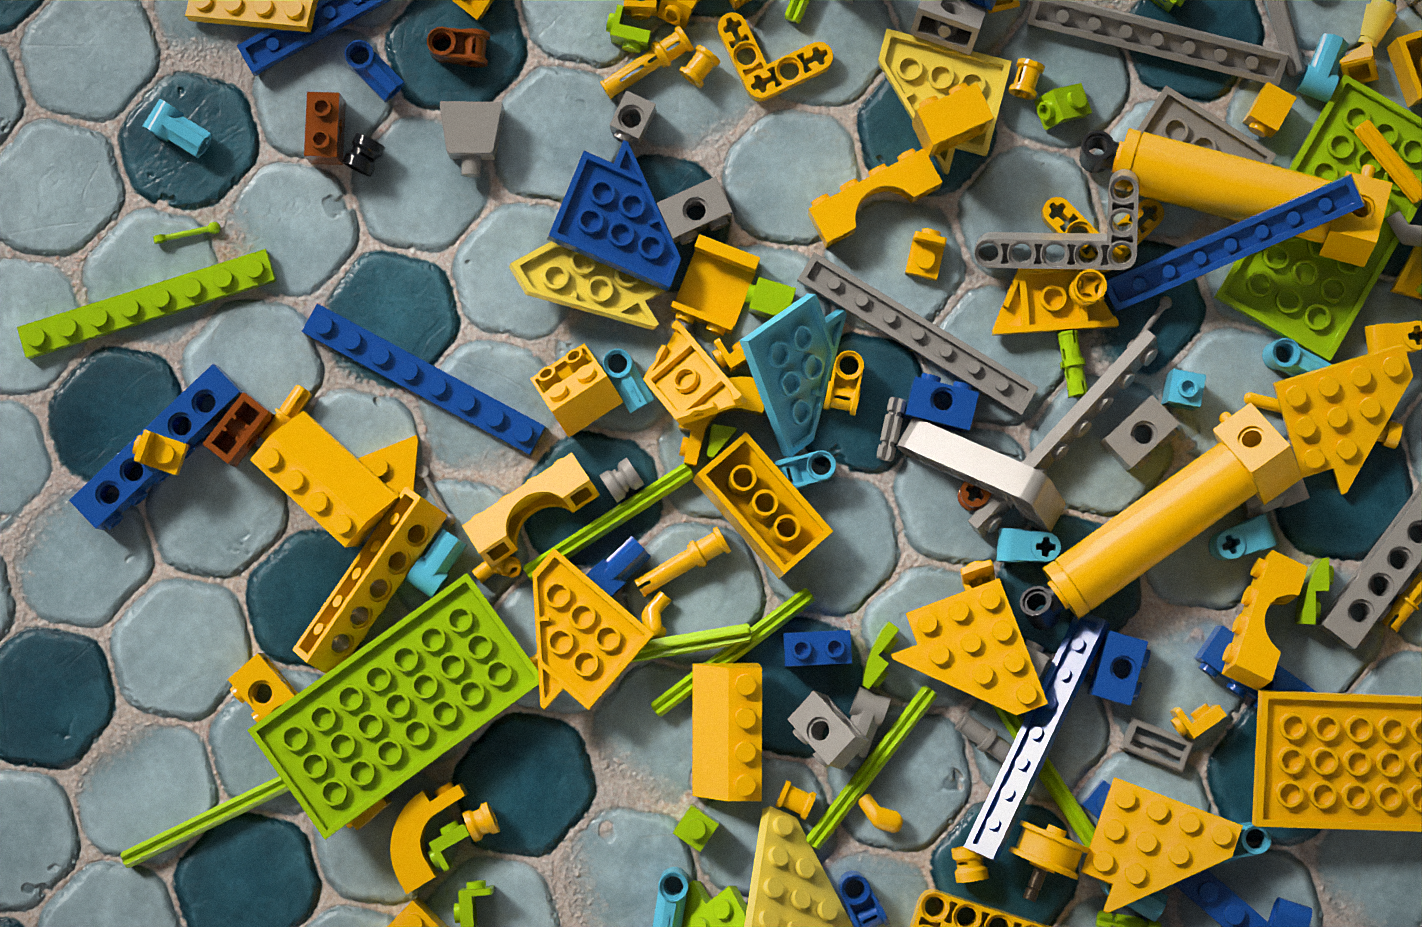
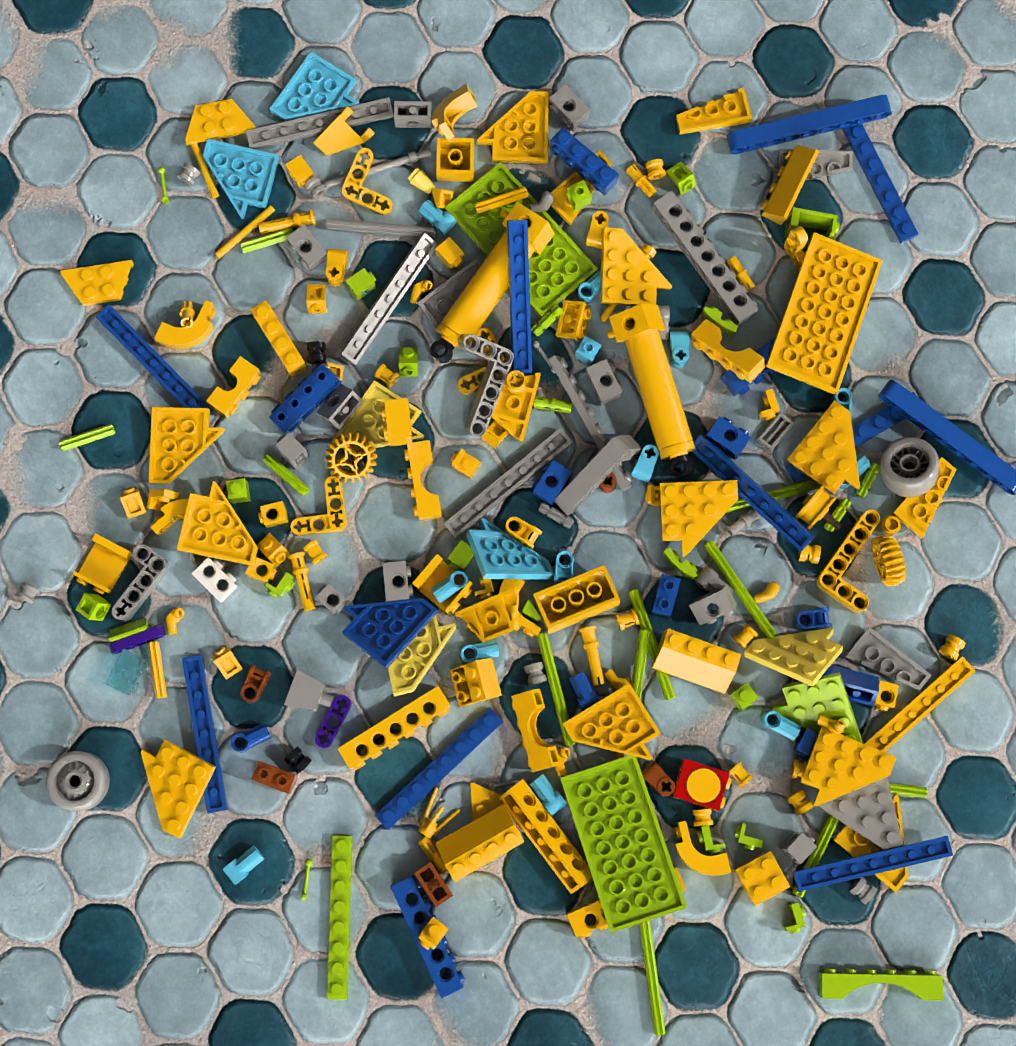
camera: 80 degrees left, 5 degrees down
none -> dark purple beam [315,695,352,748]
none -> yellow gear [325,432,377,483]
none -> yellow brick [338,686,451,770]
none -> yellow arm [409,280,433,304]
none -> yellow plant [418,787,460,838]
none -> medium azure piece [431,571,468,603]
none -> yellow slope [481,421,509,449]
none -> lime axle [531,304,563,336]
none -> yellow bracket [555,300,591,343]
none -> yellow bush [616,608,640,631]
none -> dark orange piece [641,760,675,797]
none -> panel [671,759,732,811]
none -> yellow bush [728,761,753,788]
none -> lime axle [824,498,852,533]

